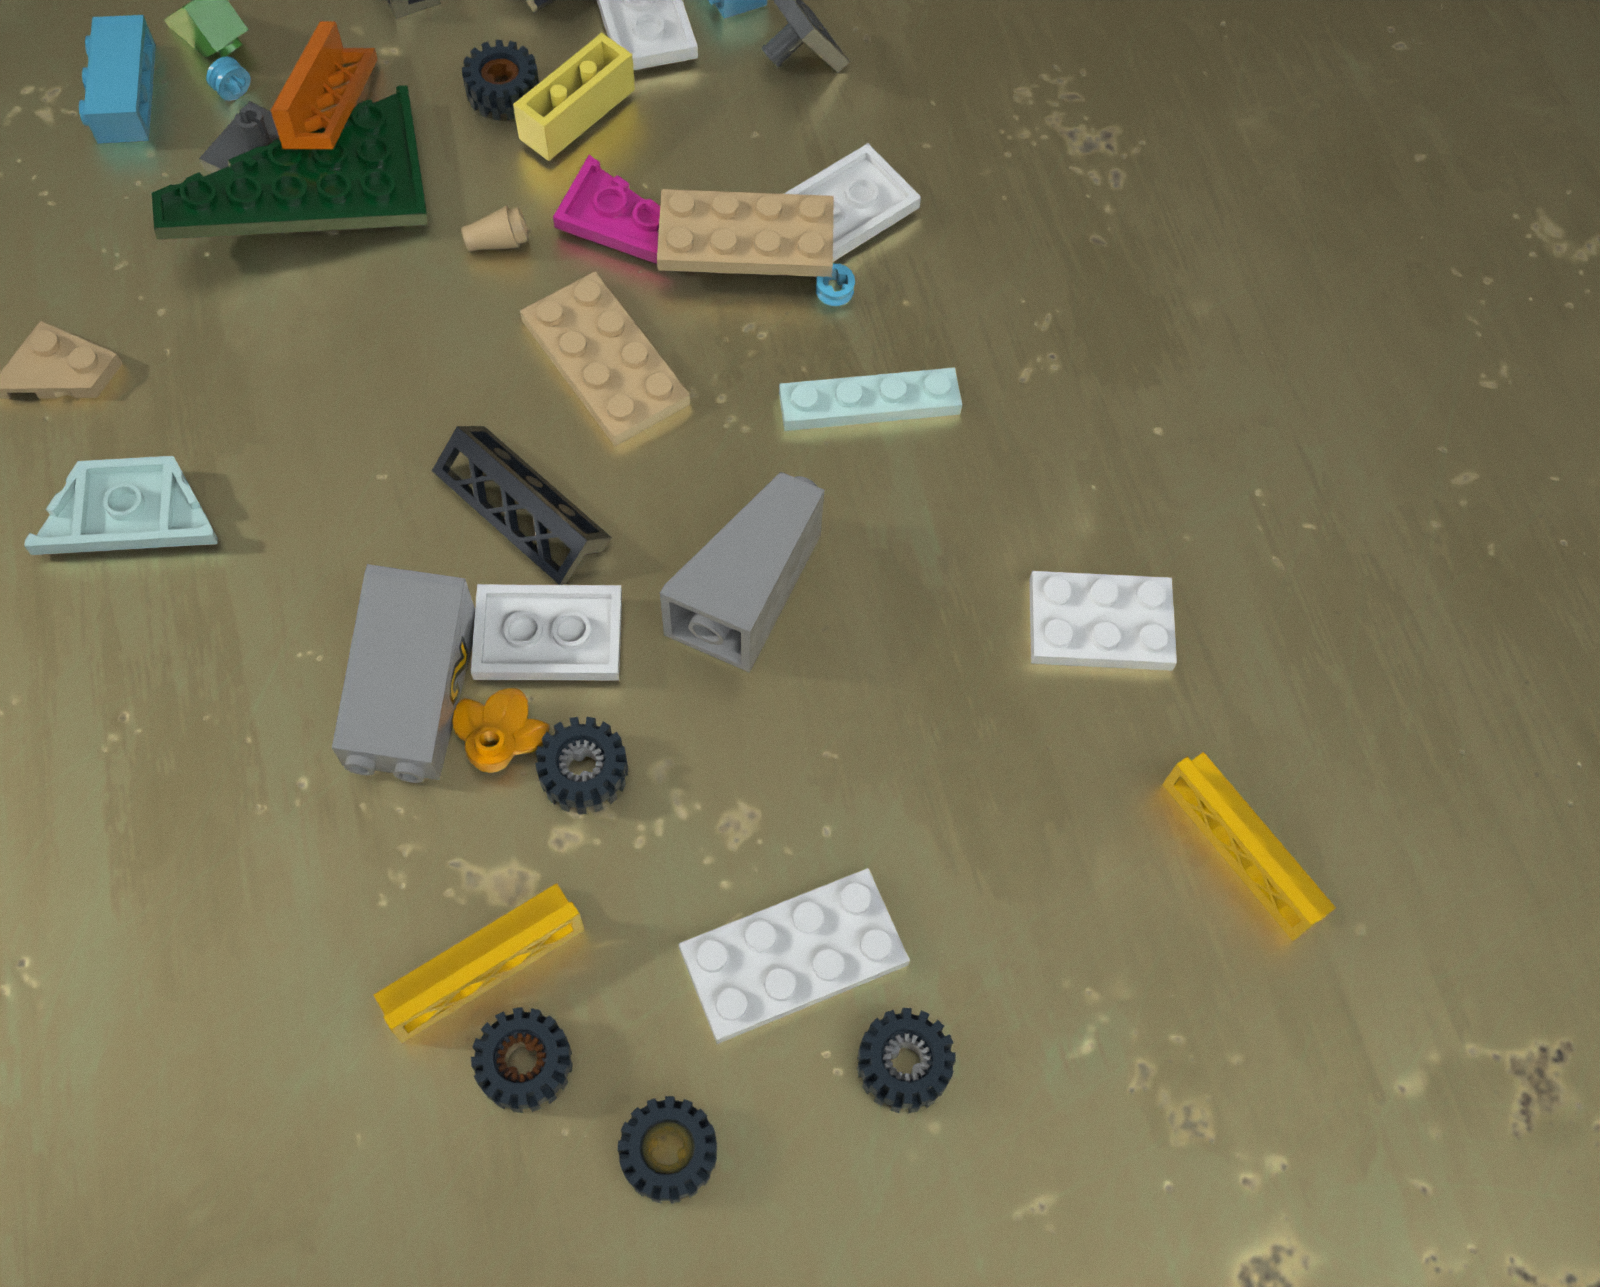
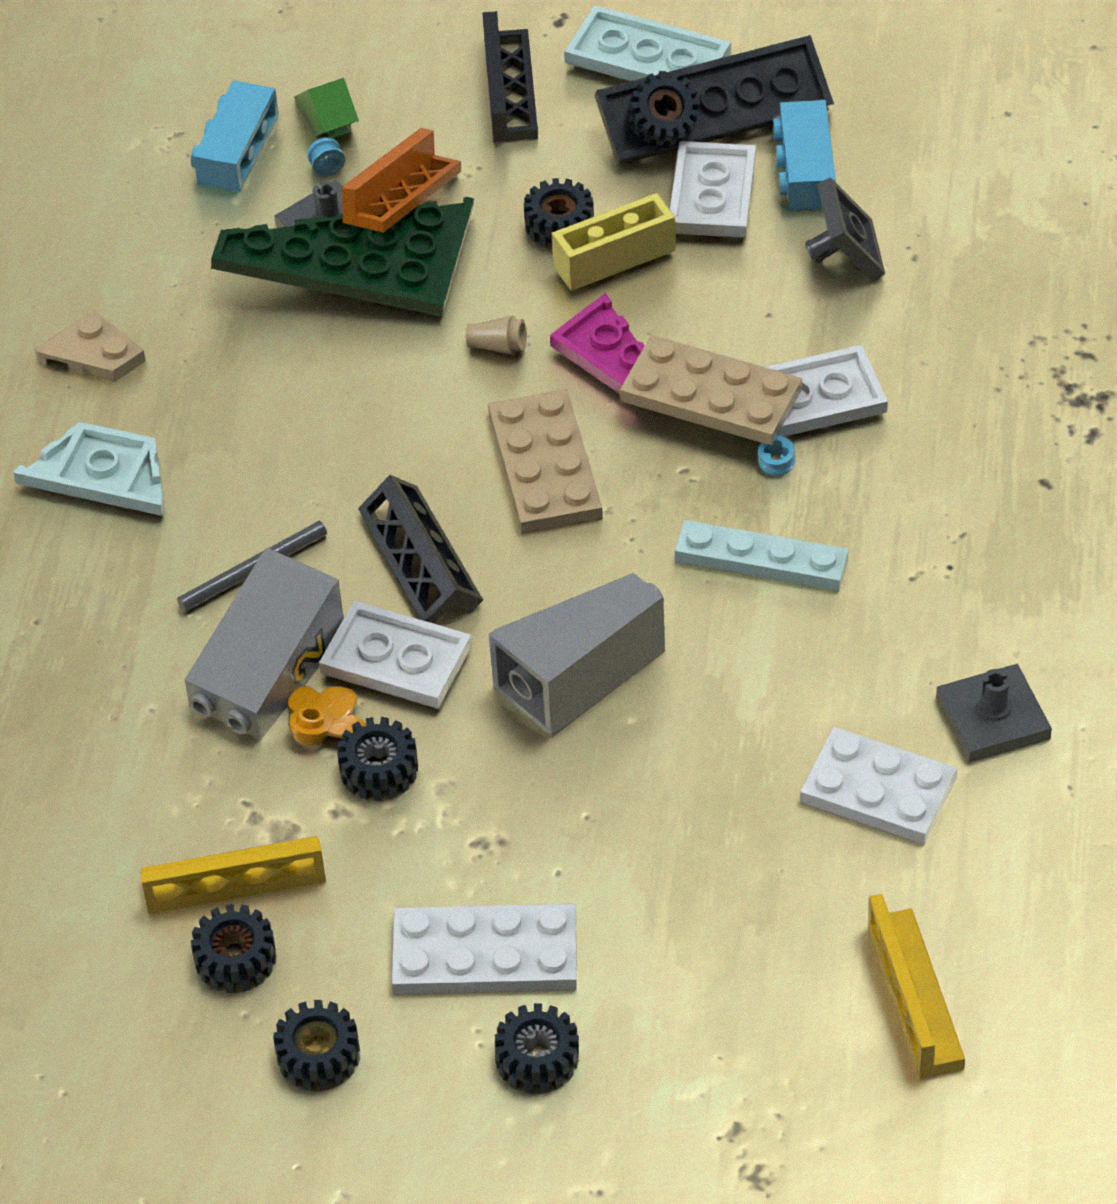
camera: 30 degrees right, 15 degrees down
none -> dark grey bar [177,520,327,612]
none -> dark grey tile [936,663,1052,762]

